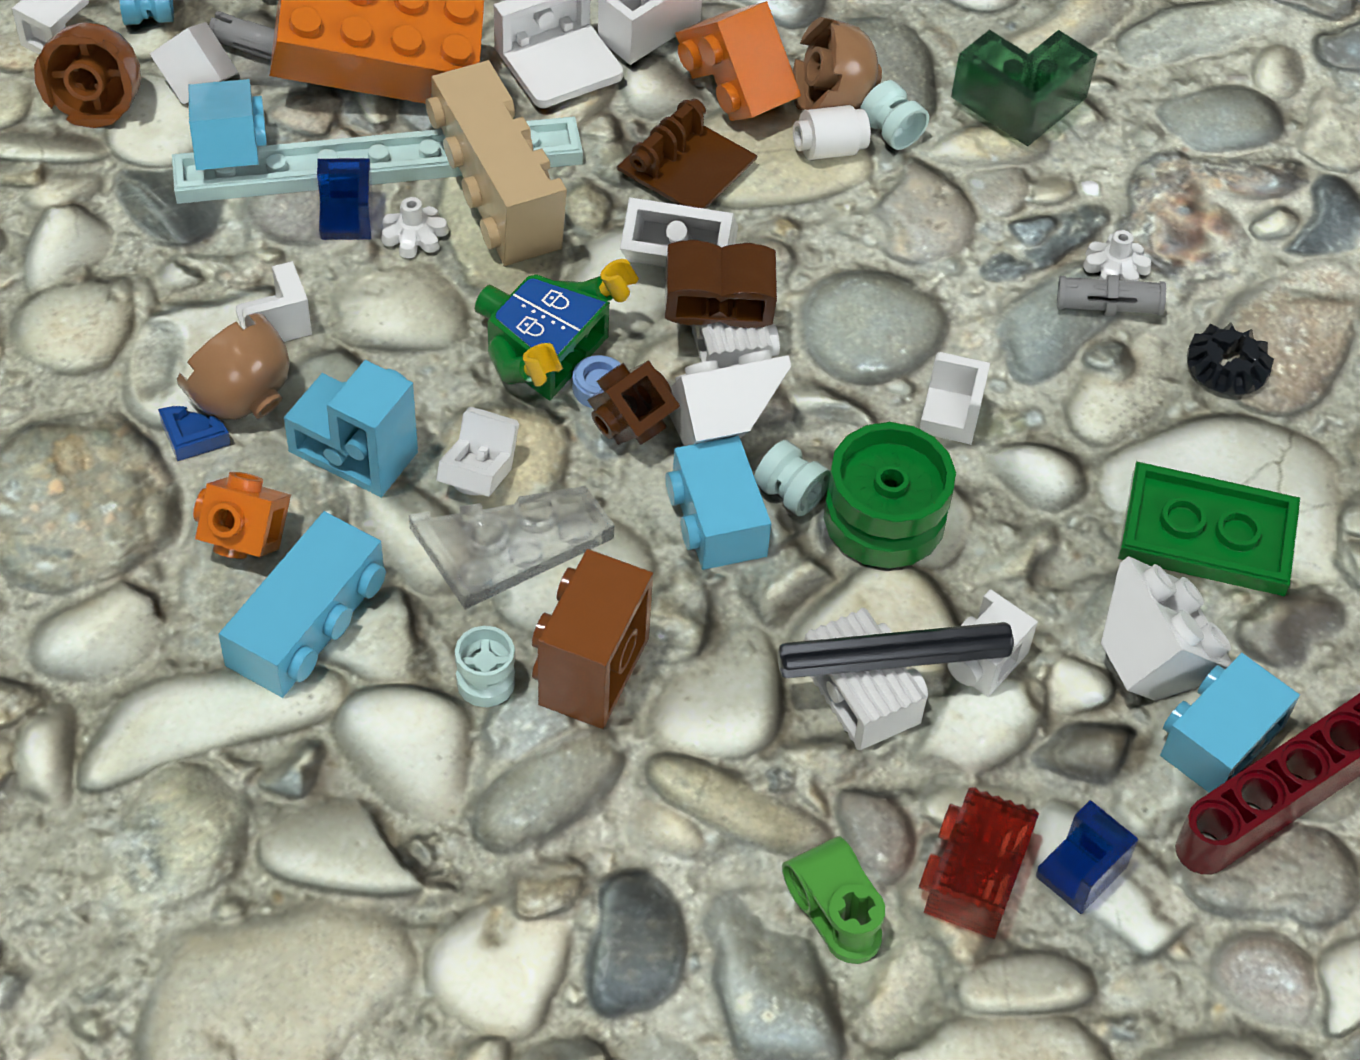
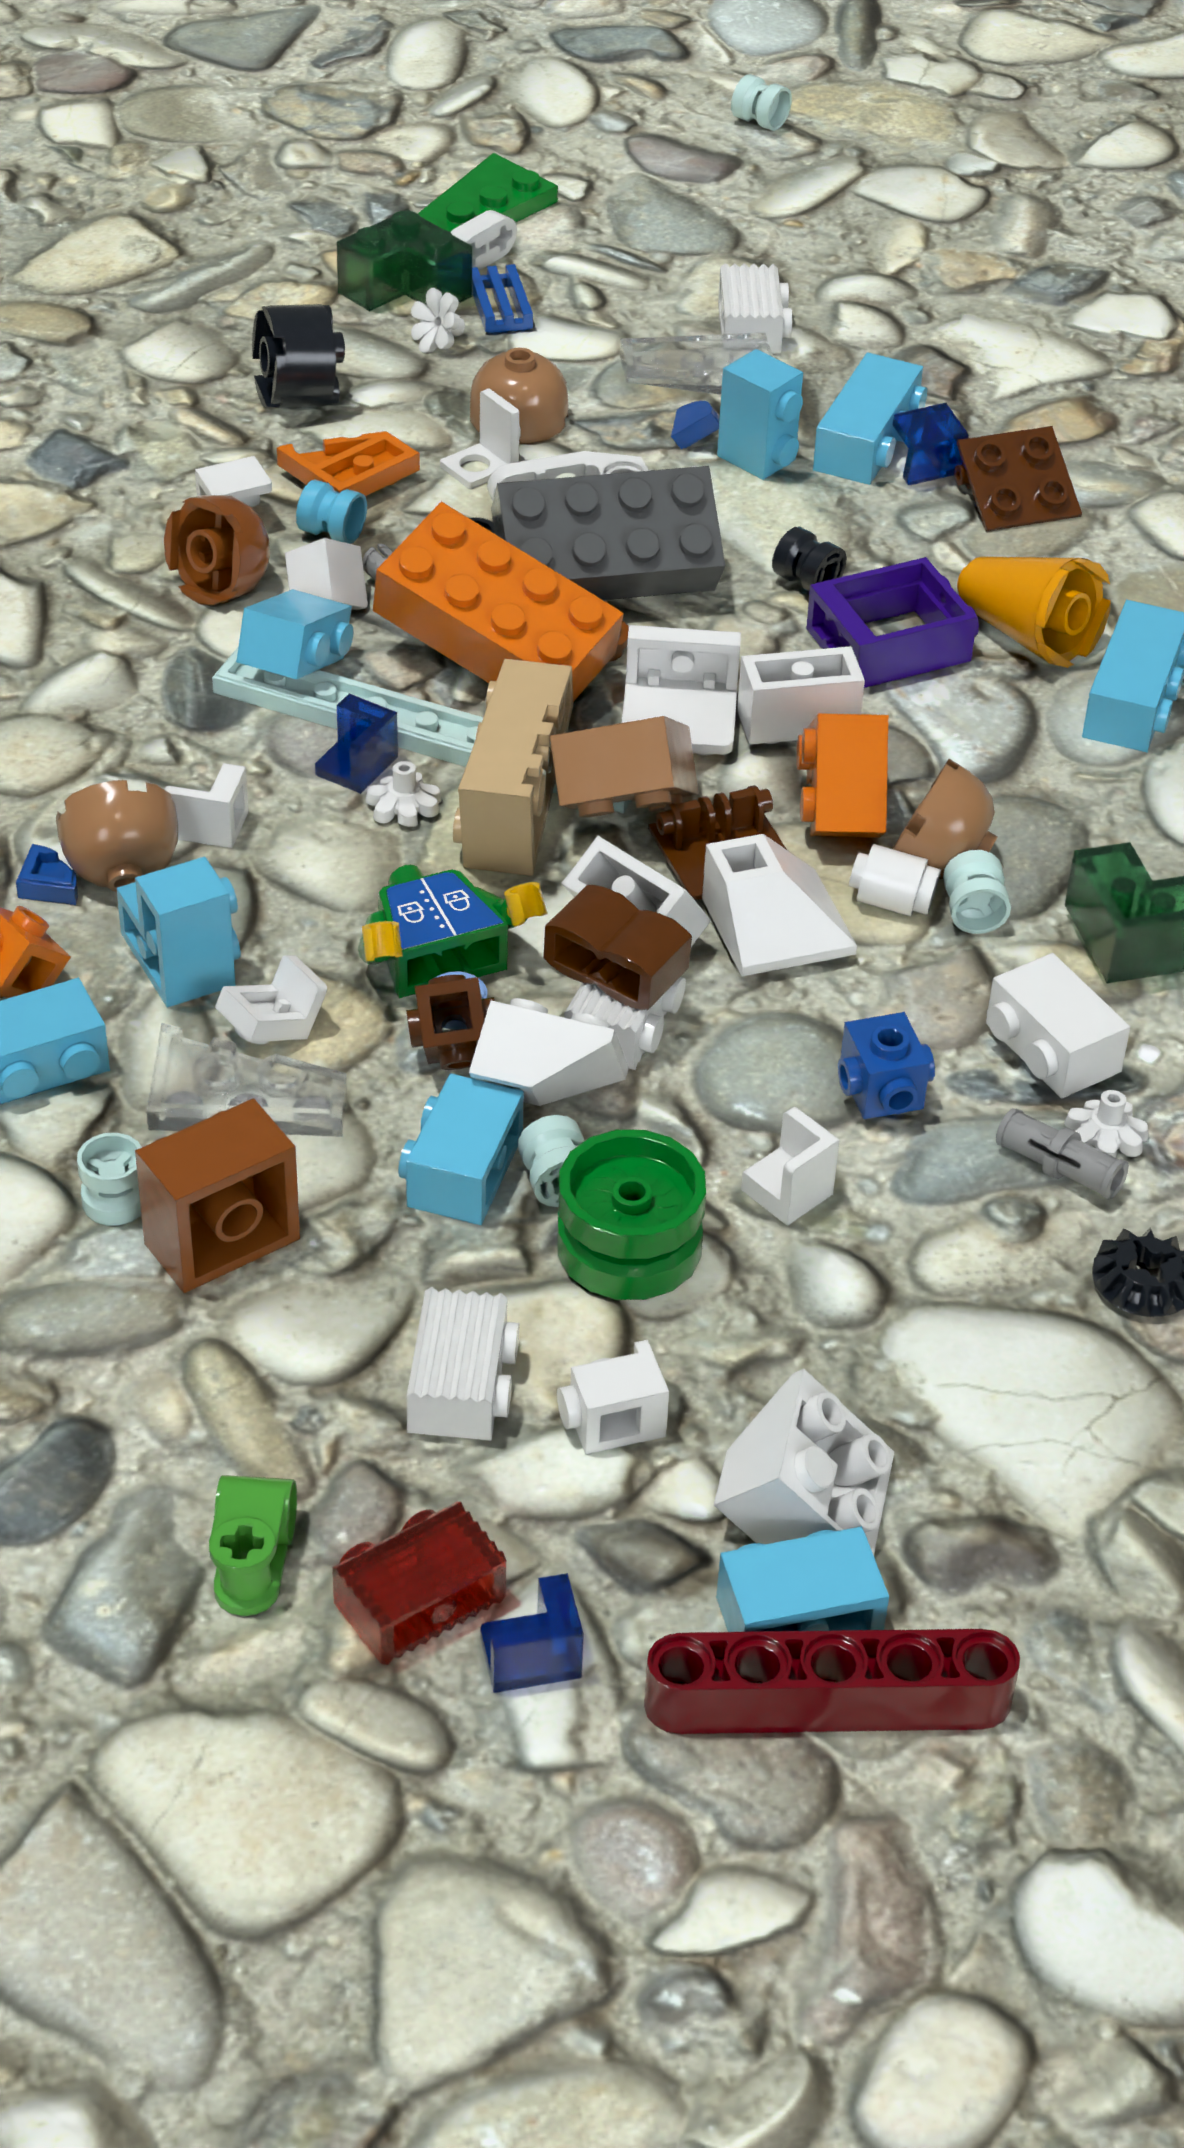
camera: 35 degrees right, 10 degrees down
black axle [778,622,1014,678] -> none
green tile [1118,461,1300,597] -> none
none -> medium nougat brick [550,716,699,818]
none -> white slope [702,834,857,977]
none -> blue brick [838,1012,935,1120]
none -> white brick [986,953,1130,1099]

